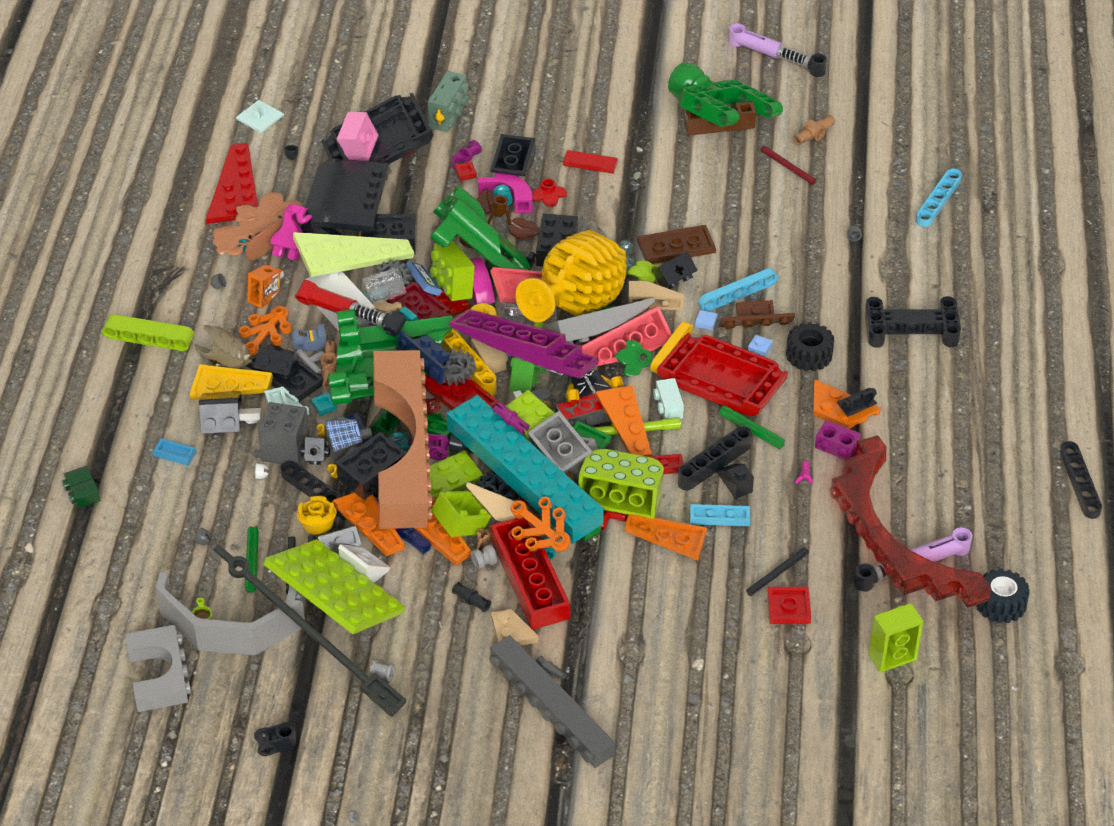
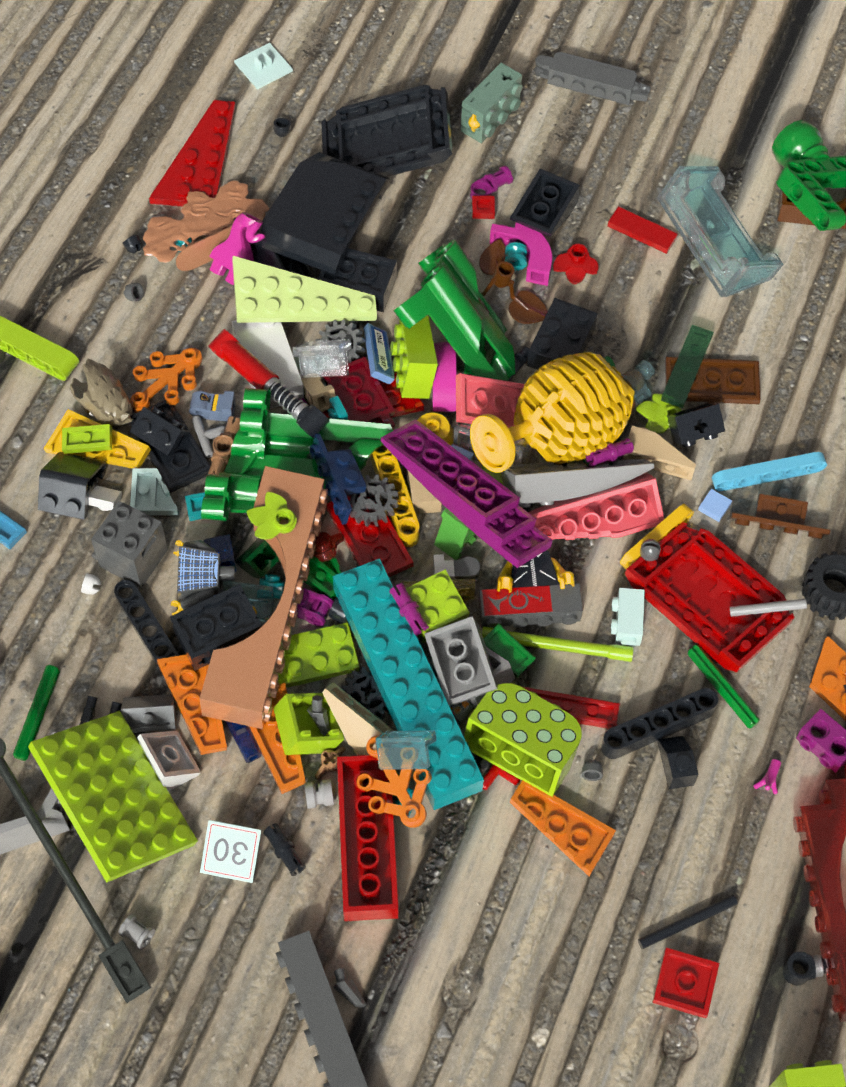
camera: 15 degrees right, 15 degrees up
orange torso [247,265,284,309] -> none
yellow cone [297,496,337,535] -> none
brick [301,436,330,465] -> none
bright pink container [337,112,379,161] -> none
tan wing [491,609,538,646] -> none
orange wing [595,385,652,457] -> none
green plate [615,340,653,376] -> none
medium azure plate [690,504,750,526] -> none
light blue plate [748,335,773,357] -> none
none -> lime plate [62,424,112,454]
none -> black hinge [122,234,142,253]
none -> light aqua piece [200,820,262,883]
none -> lime plate [247,492,297,540]
none -> dark grey bar [307,695,330,735]
none -> clear light blue panel [375,730,436,770]
none -> dark grey hinge [534,52,651,105]
none -> dark grey hinge [582,758,603,781]
none -> magenta pin [586,438,634,467]
none -> dark grey hinge [640,539,661,561]
none -> windscreen [657,166,784,297]
none -> clear green tile [661,325,714,408]
none -> light grey bar [730,599,807,616]

